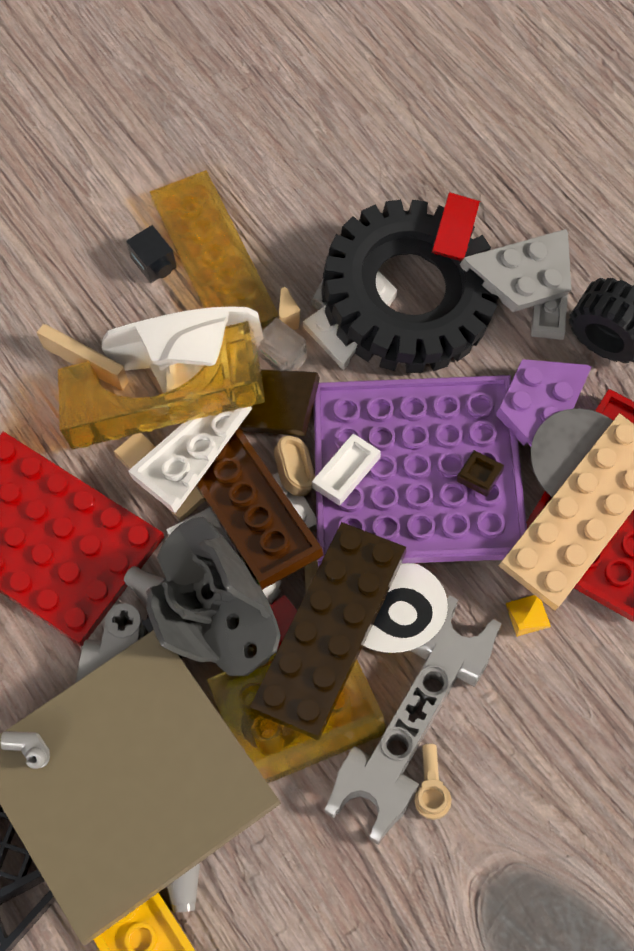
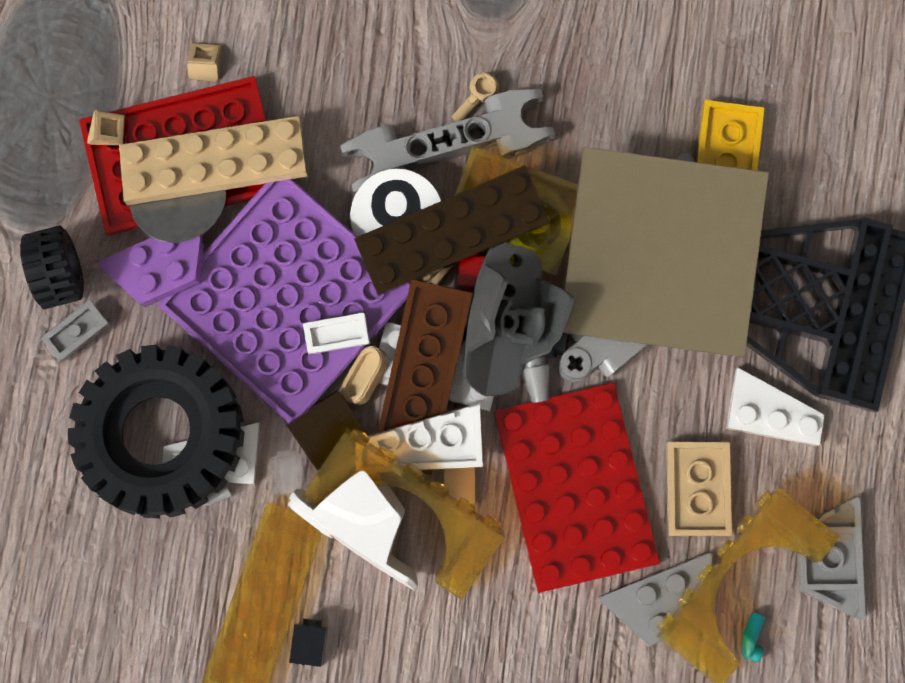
camera: 140 degrees left, 15 degrees up
light grey arm [1,731,50,769] -> none
tan tile [37,324,128,391] -> none
tan slope [279,287,301,330] -> none
red slope [431,192,480,261] -> none
dark brown tile [457,450,504,497] -> none
light grey wing [460,229,571,312] -> none
yellow slope [505,595,551,637] -> none

